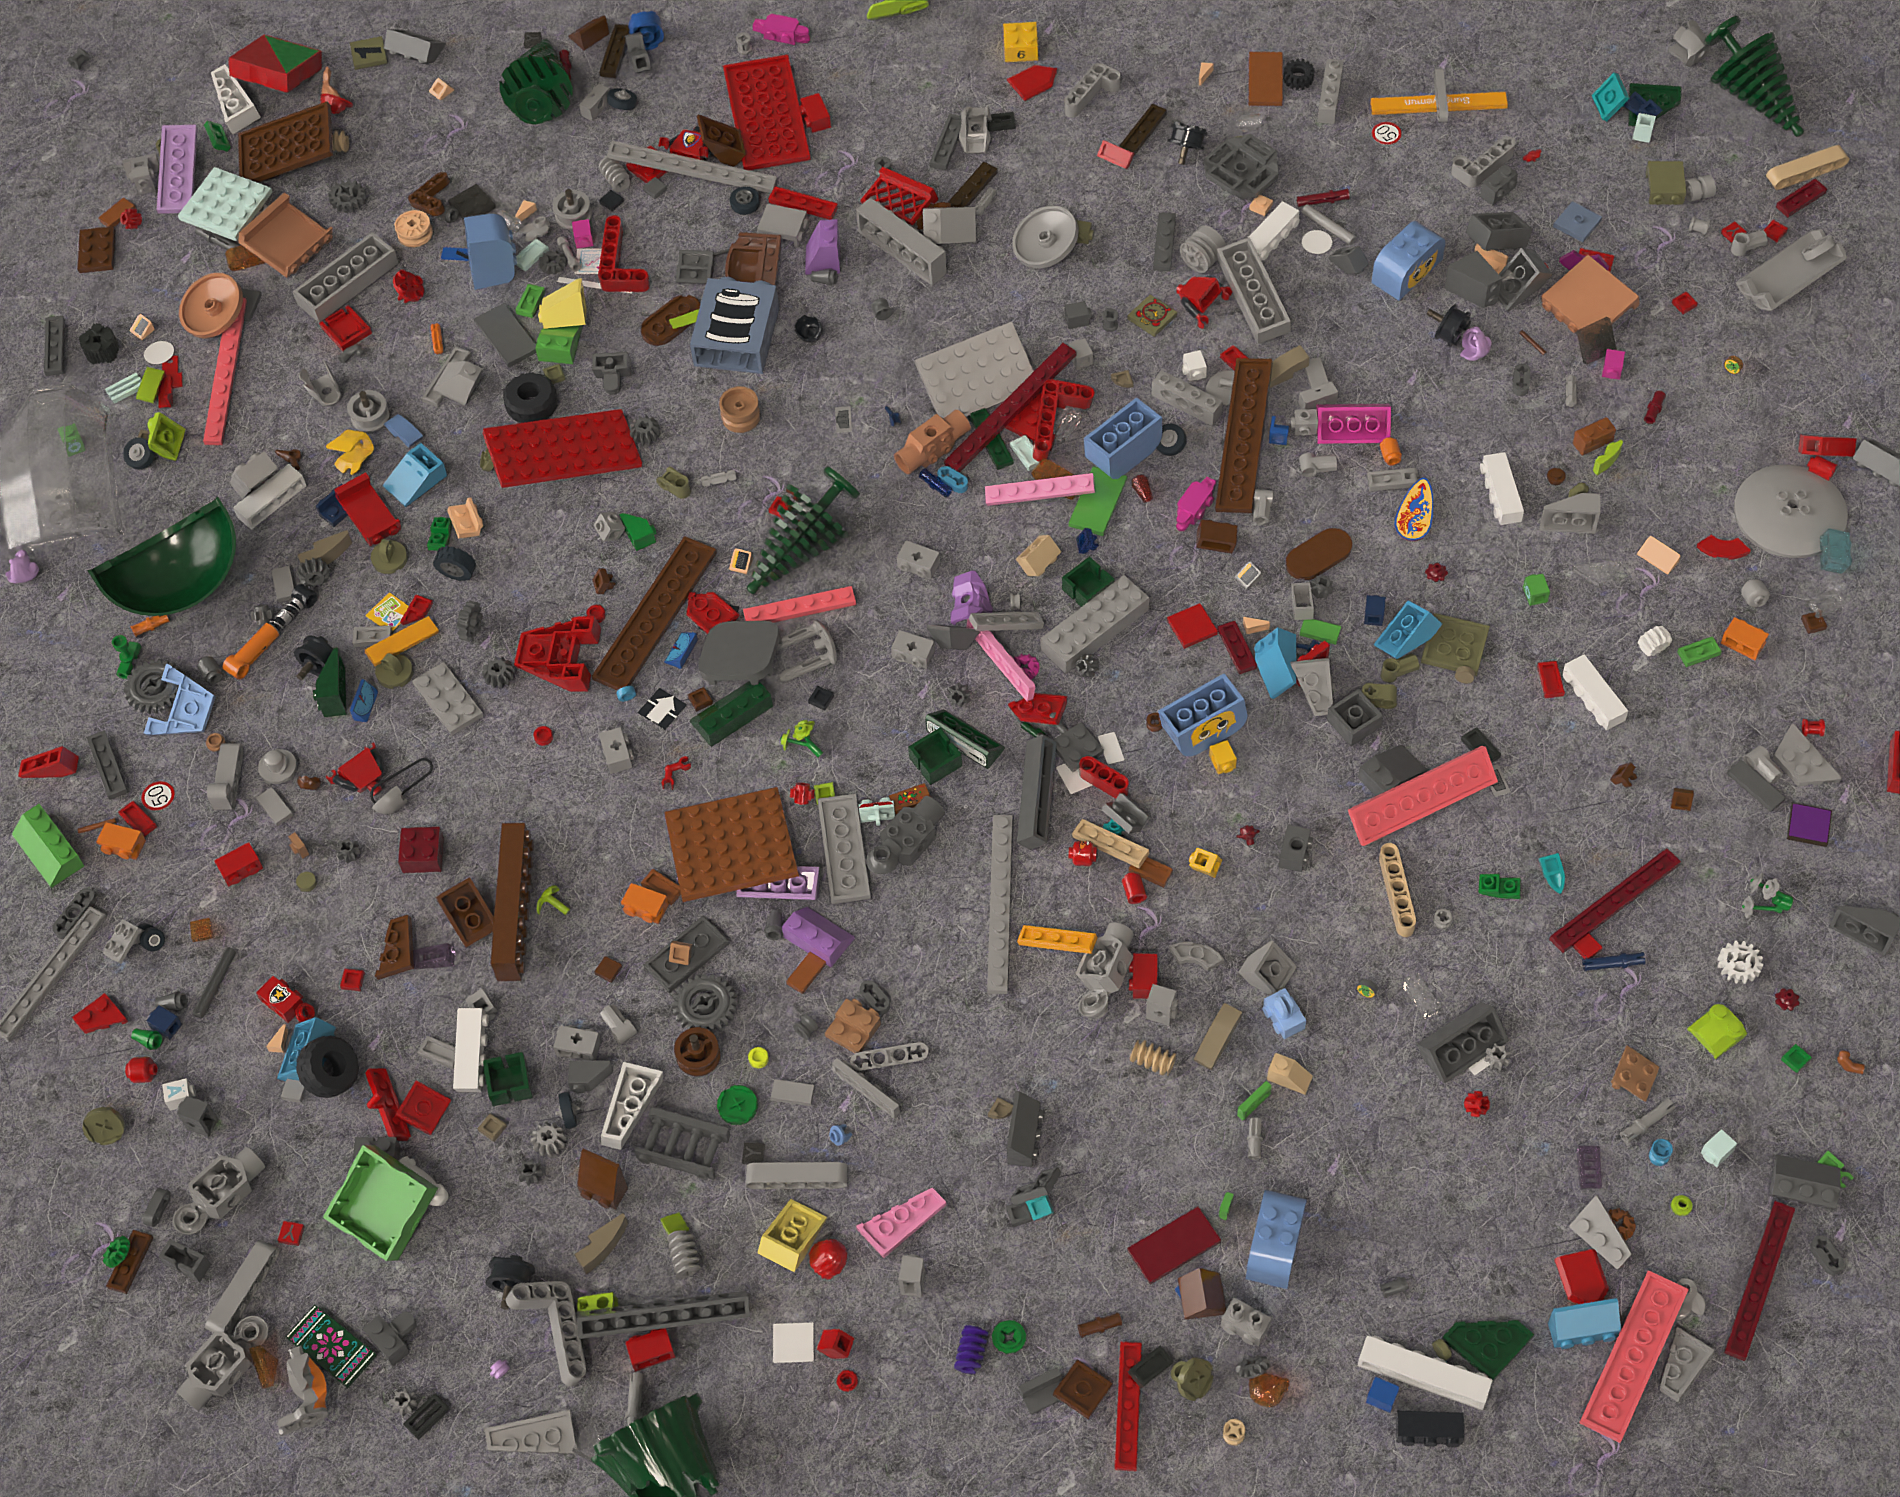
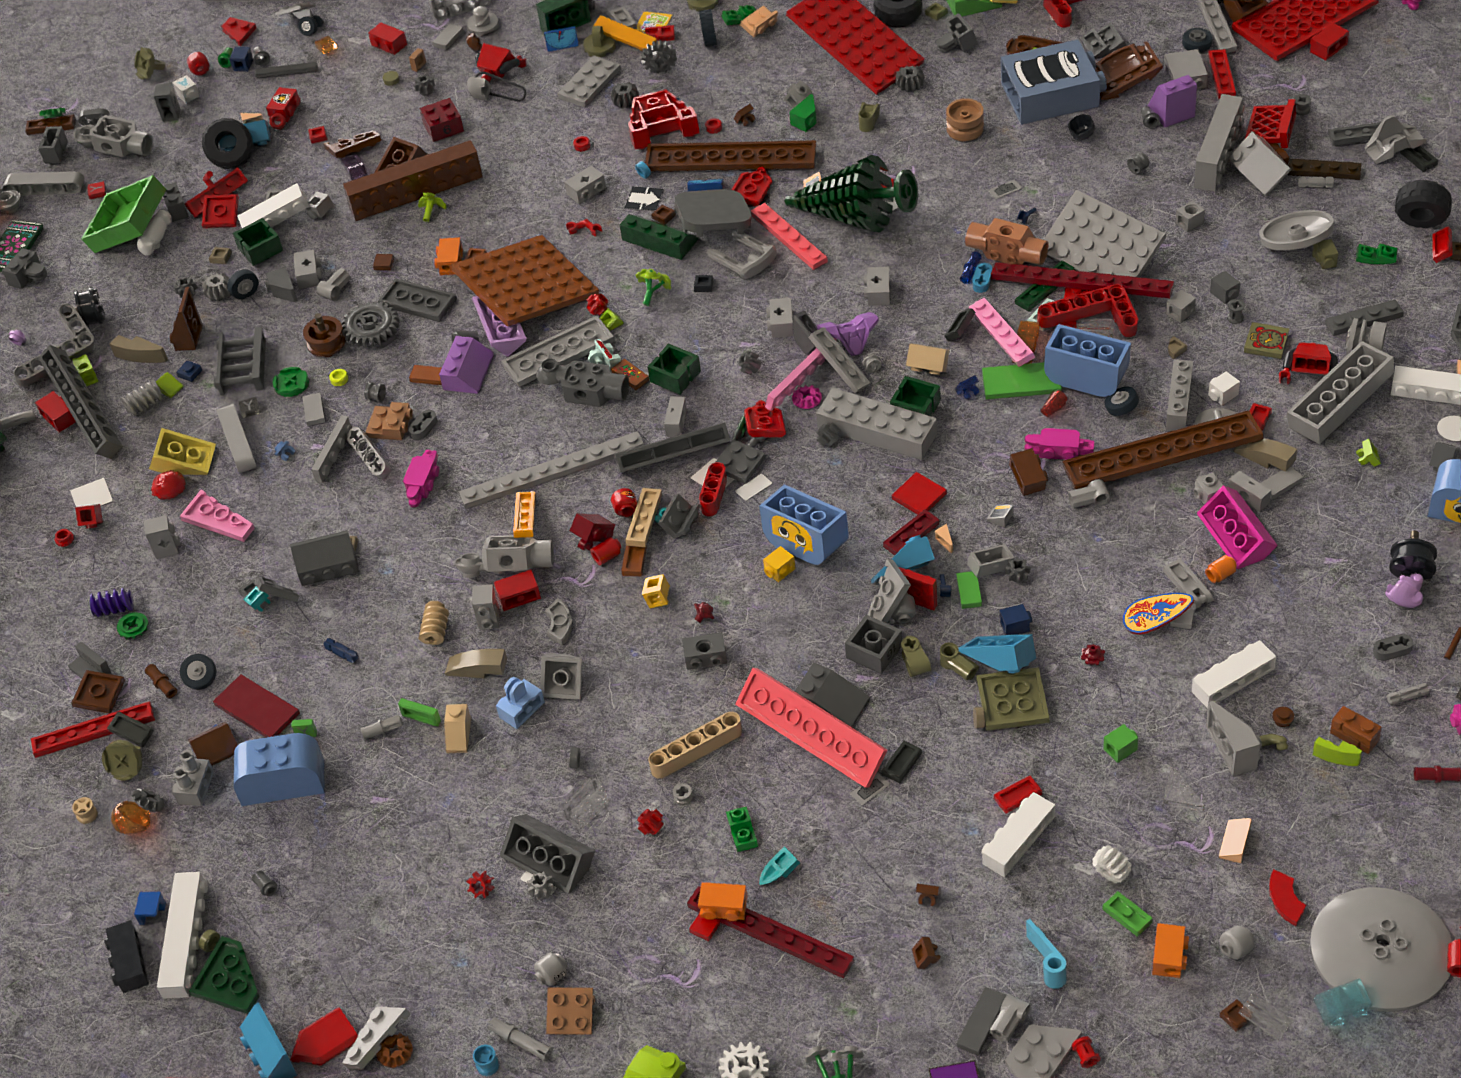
camera: 70 degrees right, 10 degrees down
white wedge [601,1062,663,1150] -> none
medium nougat plate [669,941,692,965] -> none
light grey axle [701,469,736,487] -> none
dark green slope [925,710,1005,769] -> none
blue panel [1269,416,1289,445] -> none
reddish brown tile [1286,528,1352,580] -> none
light grey piece [1299,453,1337,477] -> none
clear purple slope [1576,1146,1602,1189] -> none
dark blue pin [1582,952,1646,972] -> none
none -> dark blue plate [176,361,203,382]
none -> black wheel [180,653,217,690]
none -> dark blue axle [323,638,359,663]
none -> dark pink hinge [403,450,439,507]
none -> light grey head [534,952,568,986]
none -> dark red brick [569,513,616,551]
none -> red gear [637,809,664,835]
none -> light grey piece [664,396,687,437]
none -> orange brick [698,882,748,921]
none -> pearl dark grey tile [944,308,976,341]
none -> medium azure door [1026,919,1067,989]
none -> light grey brick [1176,201,1205,233]
none -> green slope [1356,243,1397,264]
none -> lime tile [1356,439,1381,467]
none -> black tyre [1395,180,1452,228]

